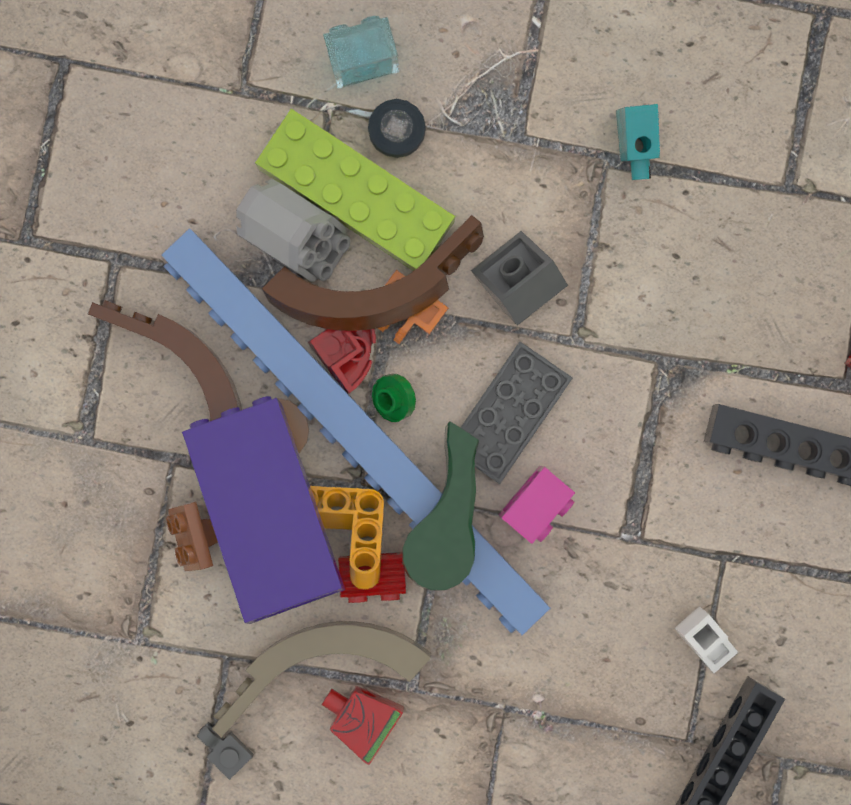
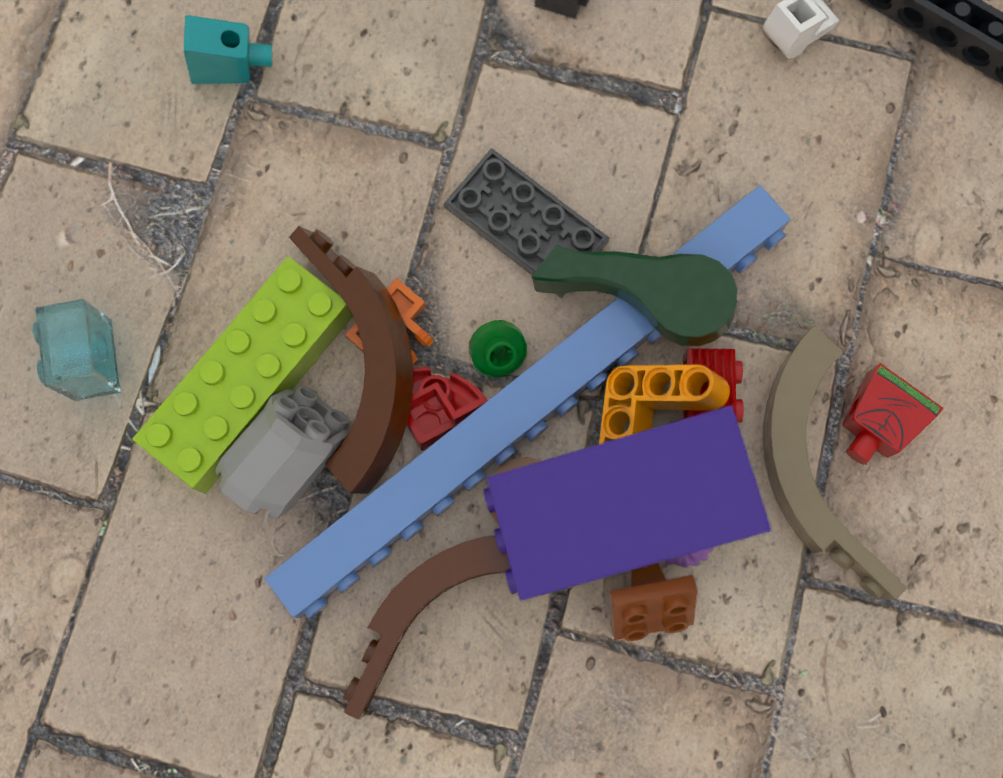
camera: 80 degrees left, 10 degrees down
dark grey plate [197,722,254,780] -> none
black wheel [368,98,426,158] -> none
dark grey slope [471,231,568,326] -> none
dark pink brick [498,466,575,544] -> none

